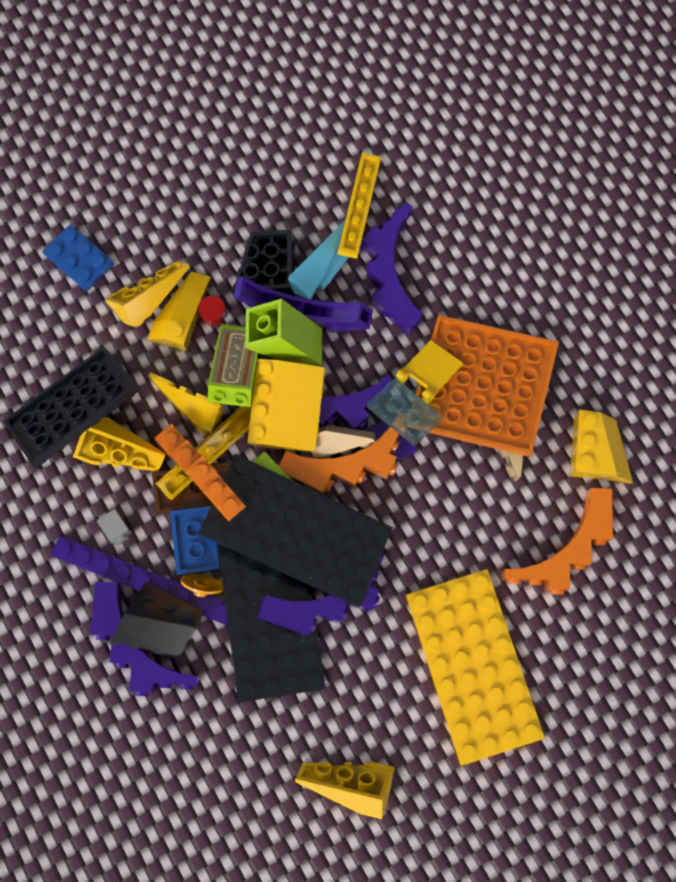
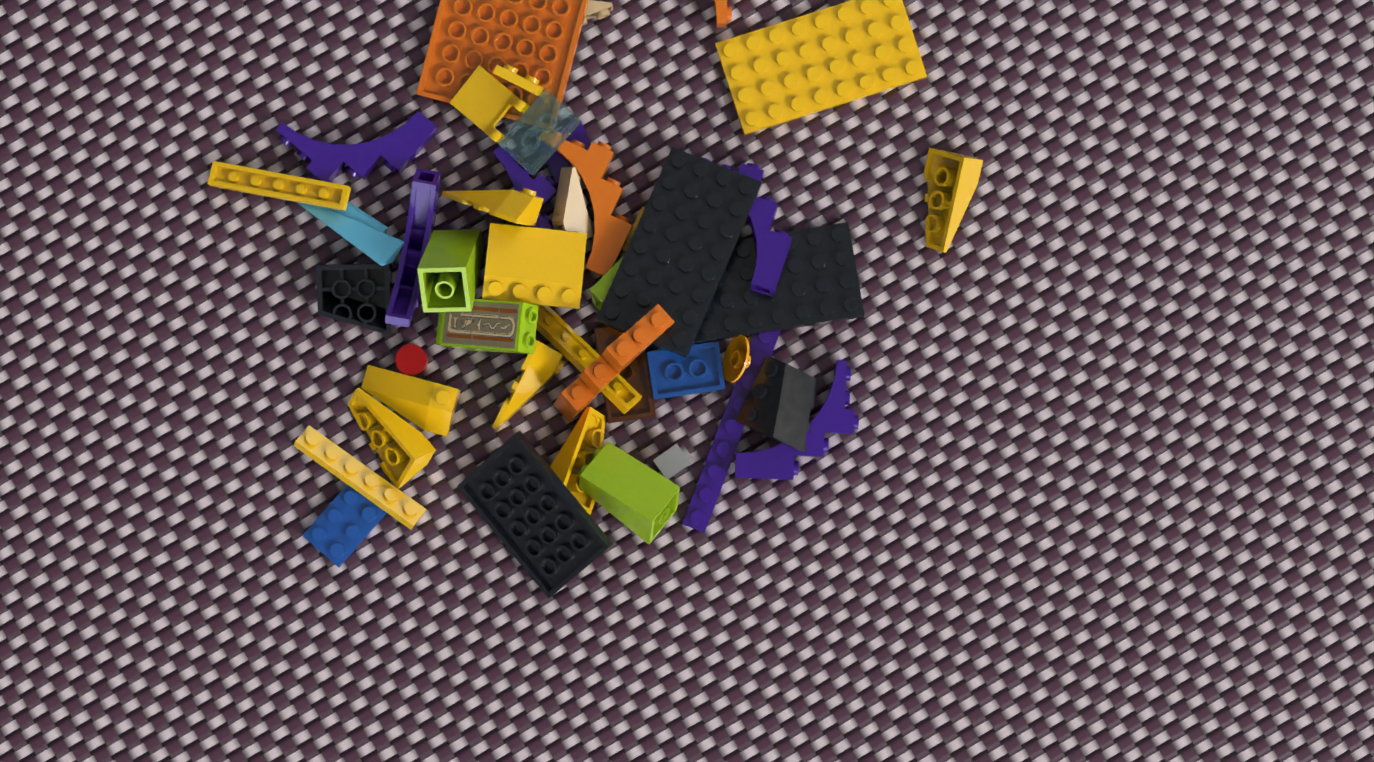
camera: 90 degrees left, 10 degrees up
none -> yellow plate [293,425,426,530]
none -> yellow wedge [441,187,544,226]
none -> yellow plate [493,63,544,96]
none -> lime slope [578,442,680,545]

